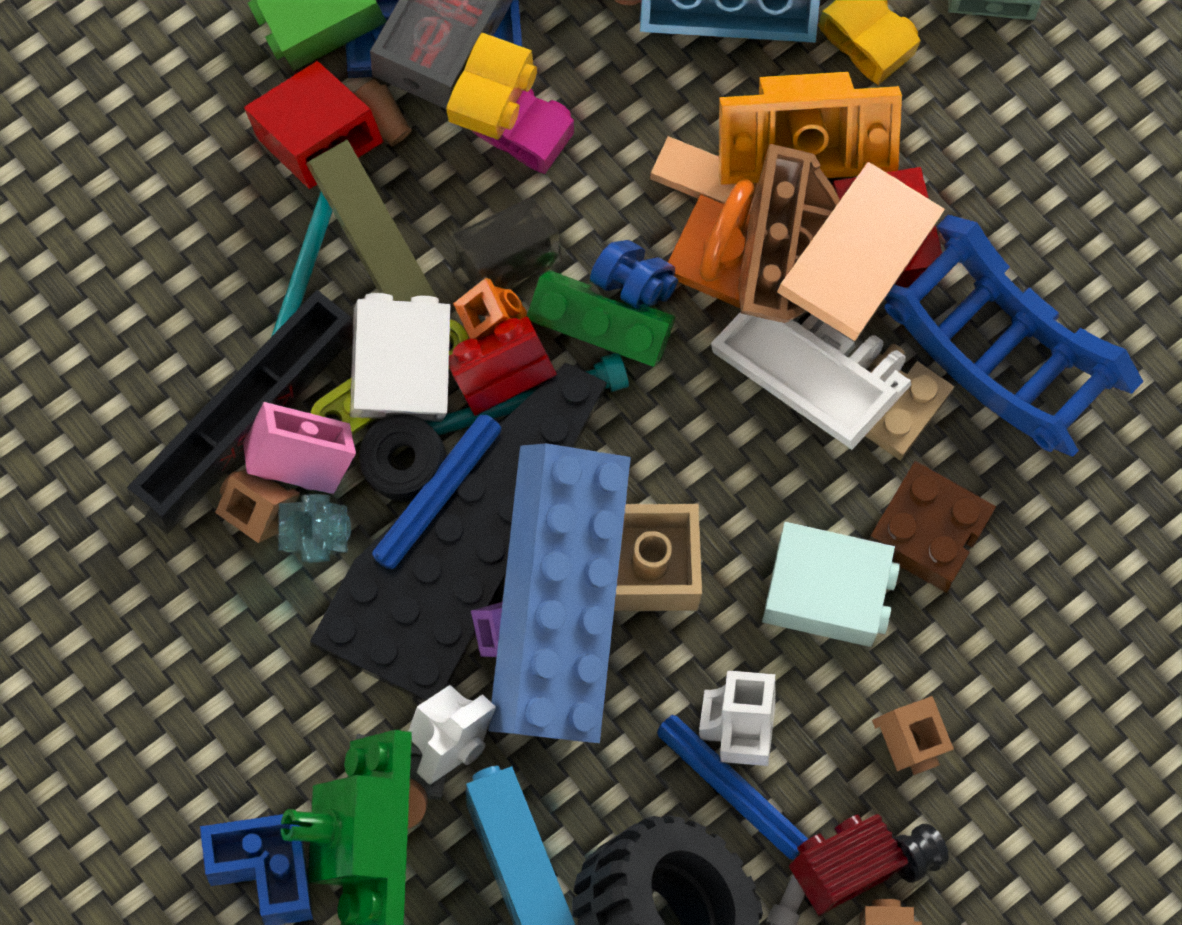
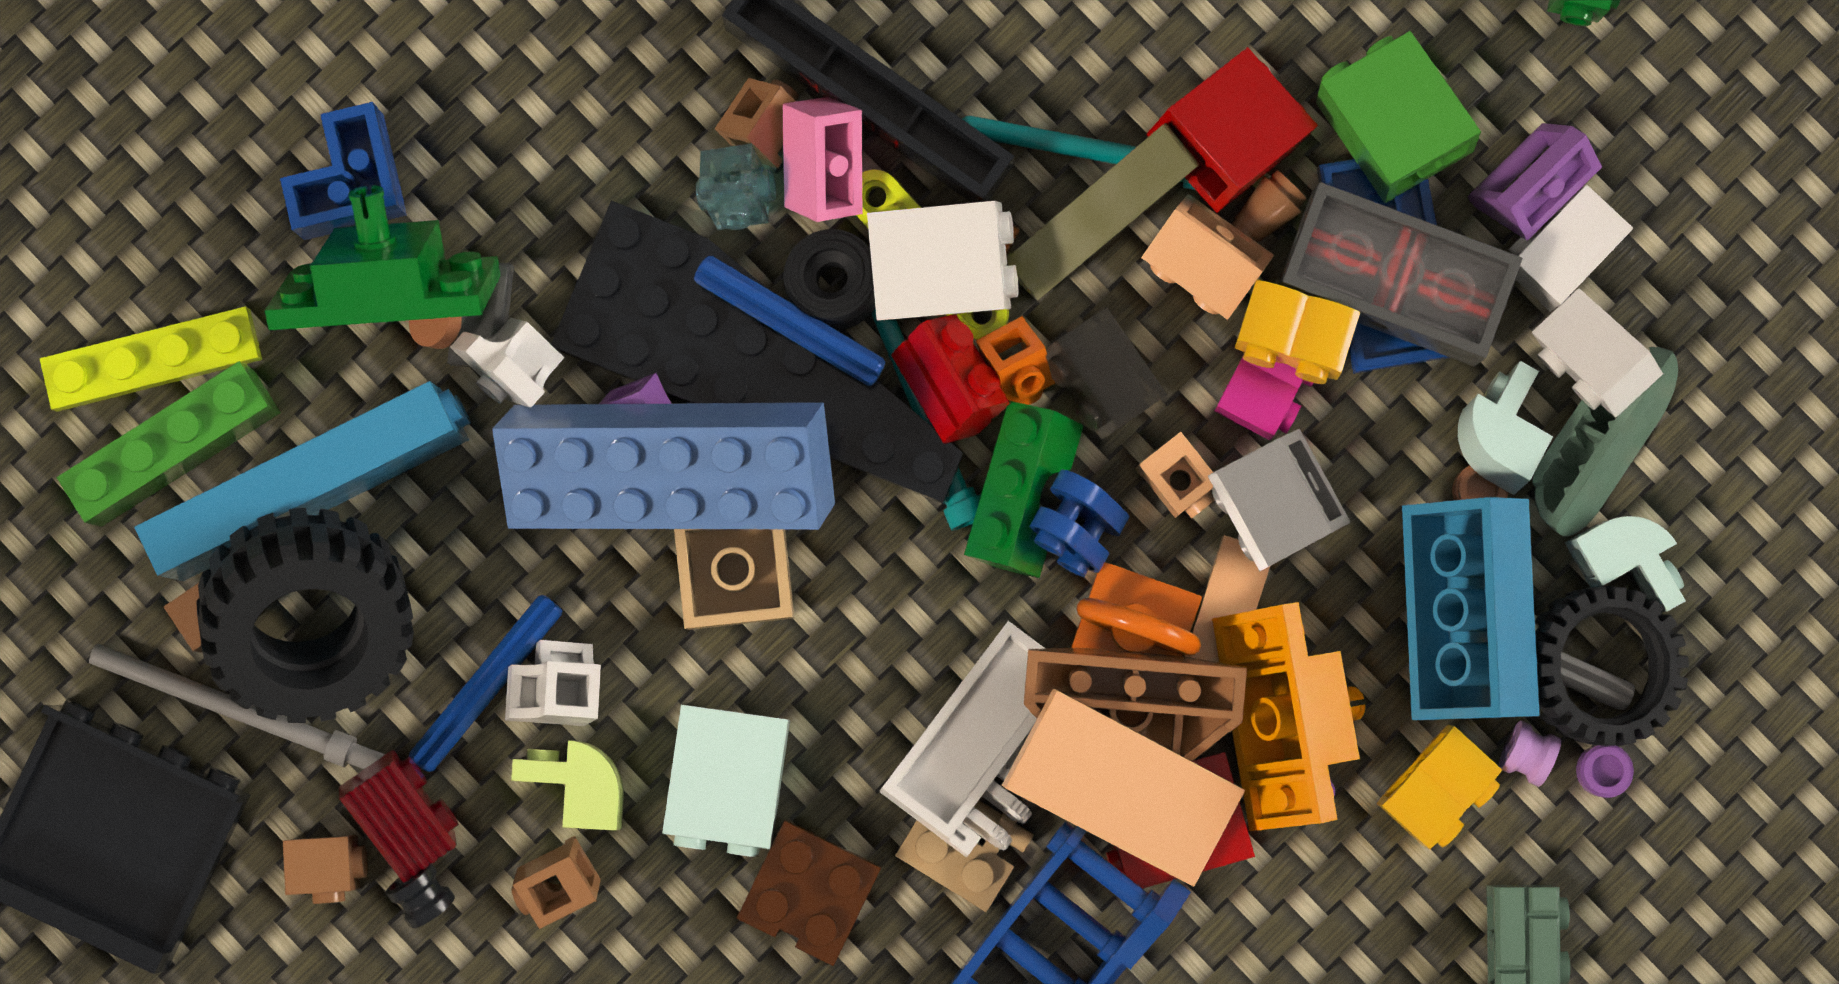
camera: 90 degrees right, 15 degrees up
none -> yellowish green brick [511,740,624,830]
none -> light nougat brick [1135,432,1215,519]
none -> light nougat brick [1141,194,1274,320]
none -> light grey slope [1208,429,1350,571]

